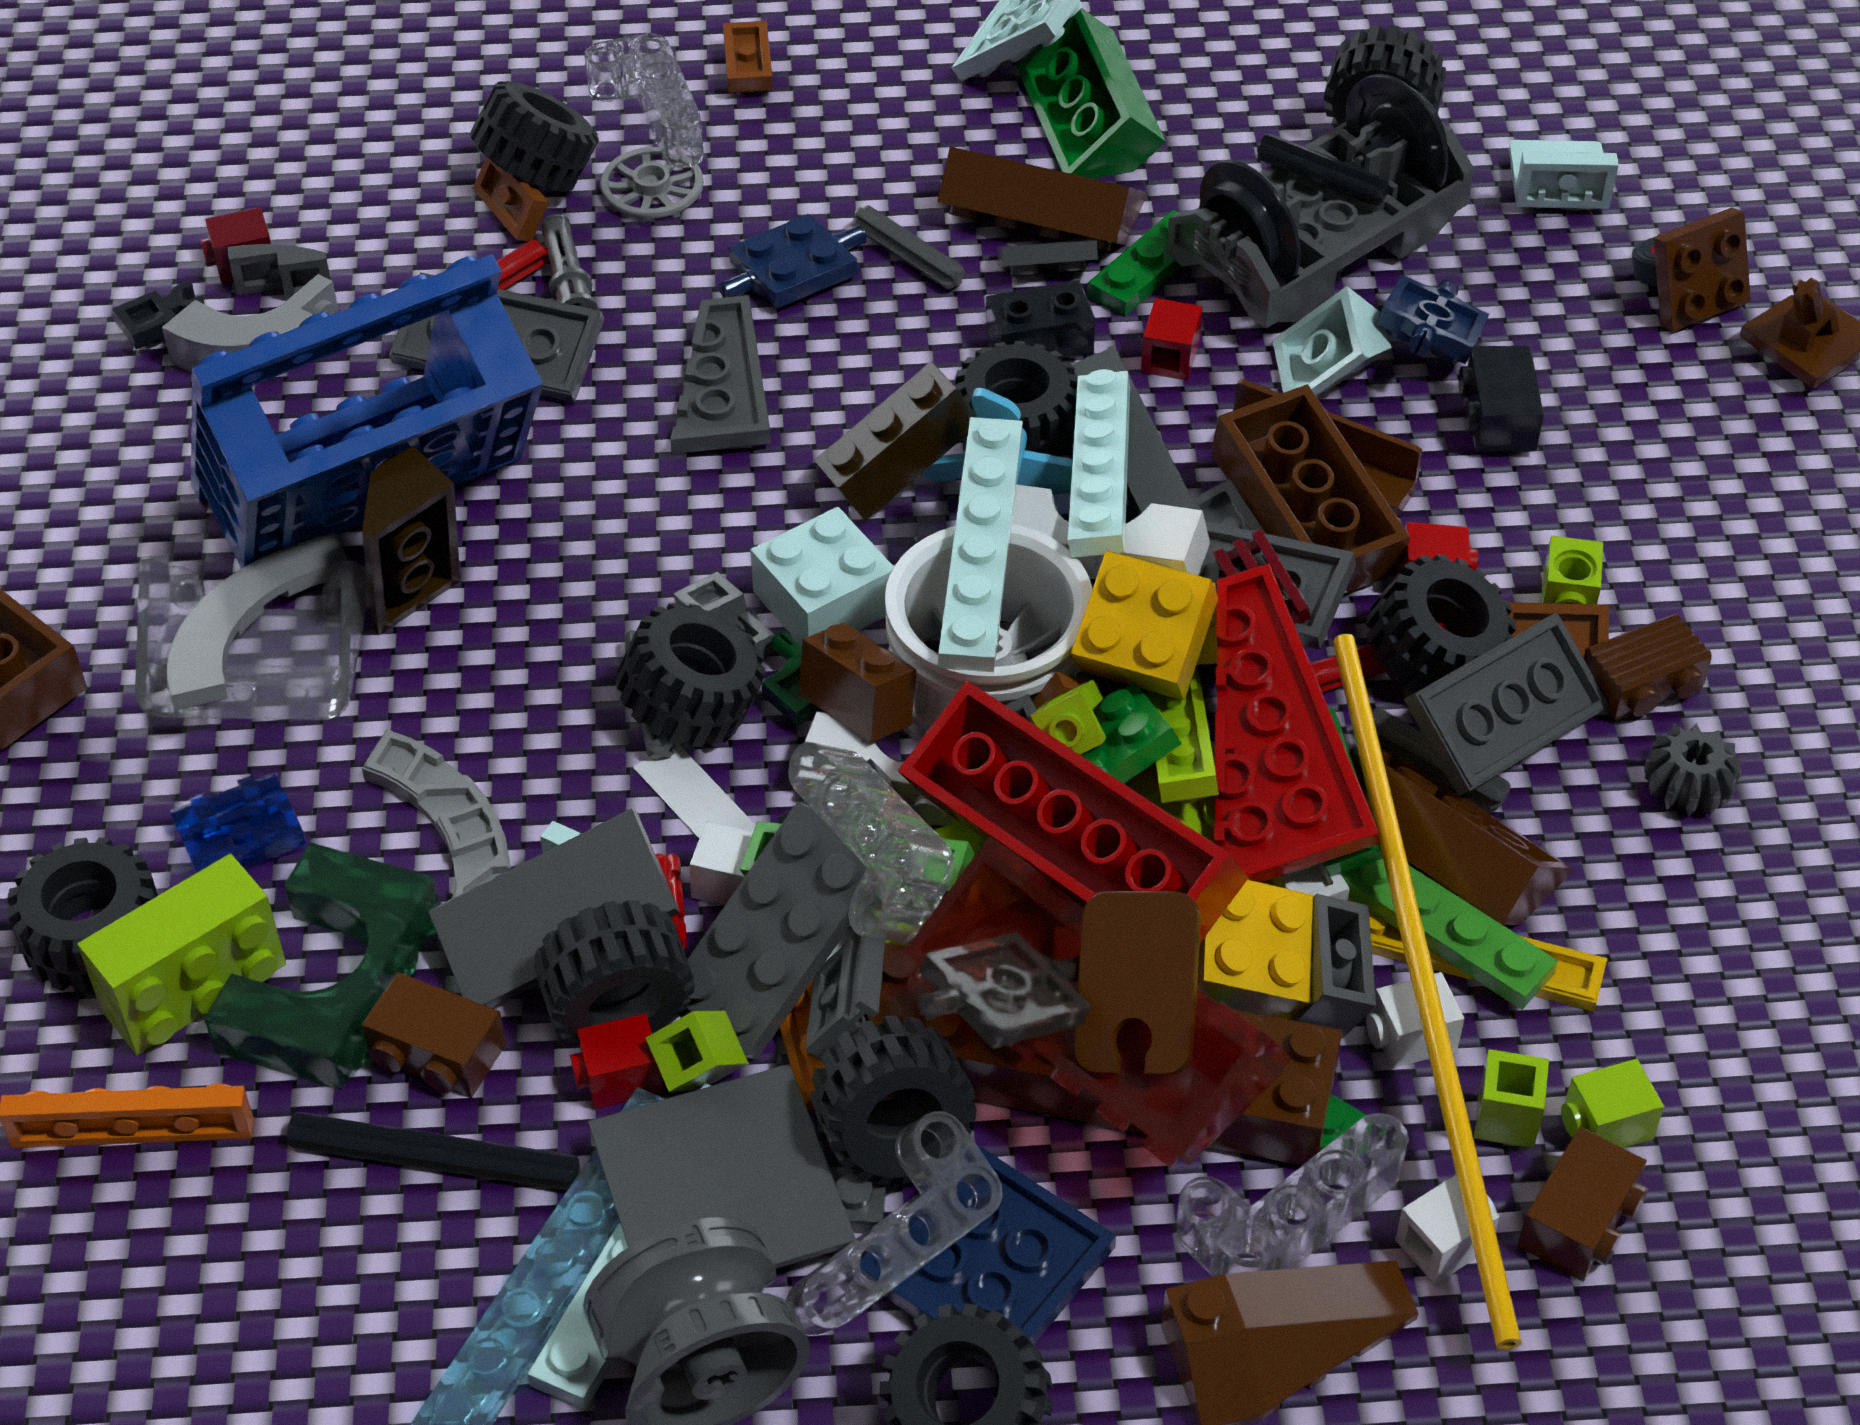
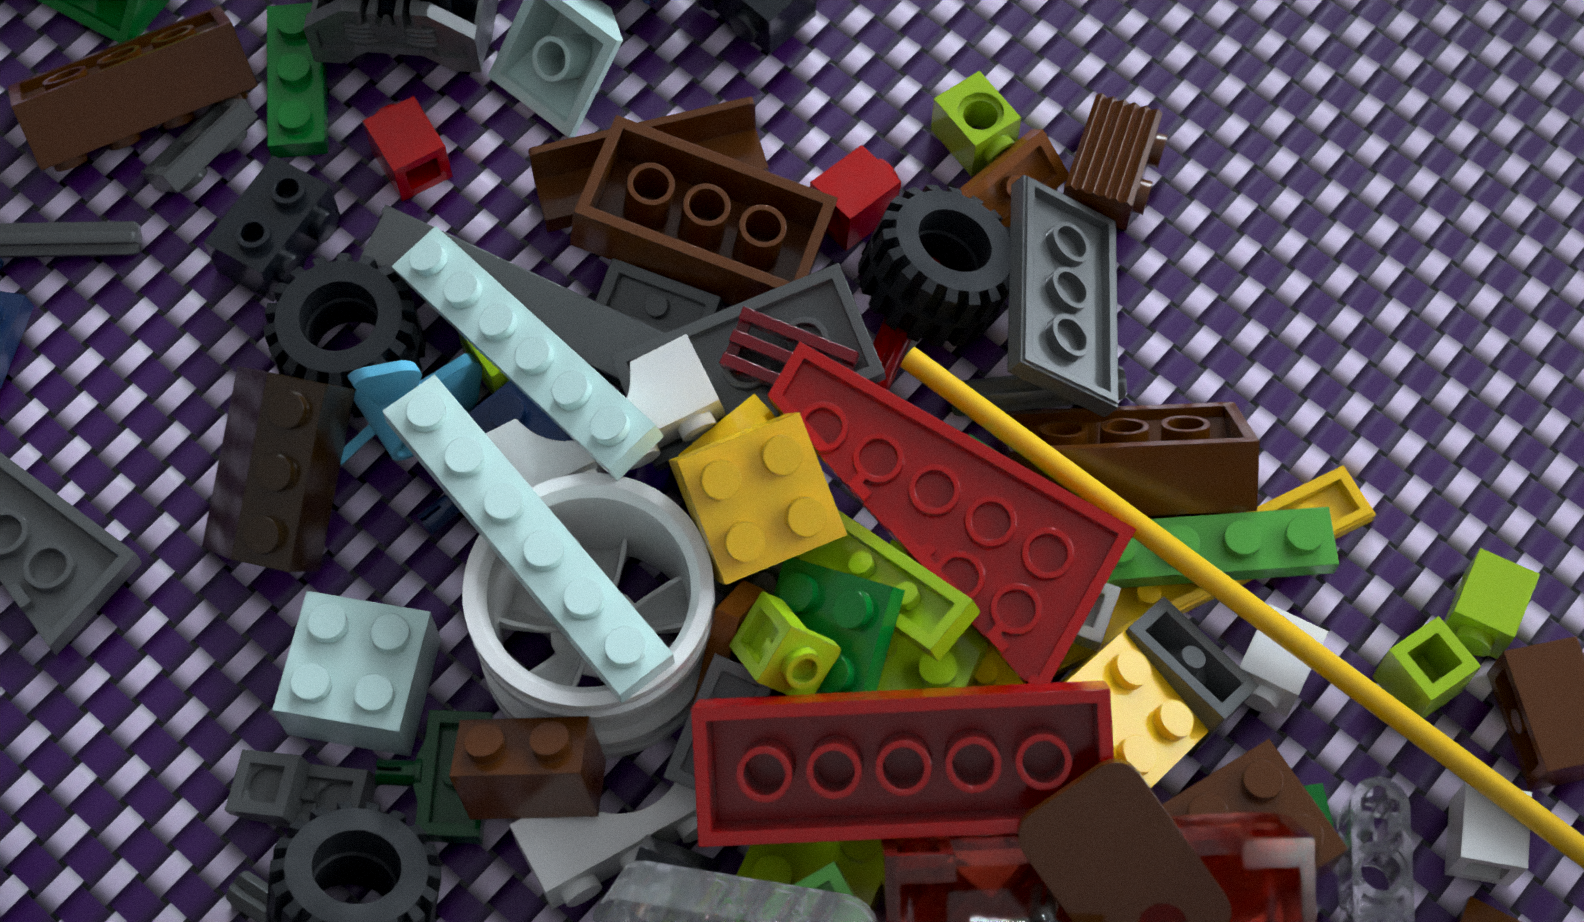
camera: 45 degrees left, 15 degrees up
dark grey gear [1644,723,1742,818] -> none

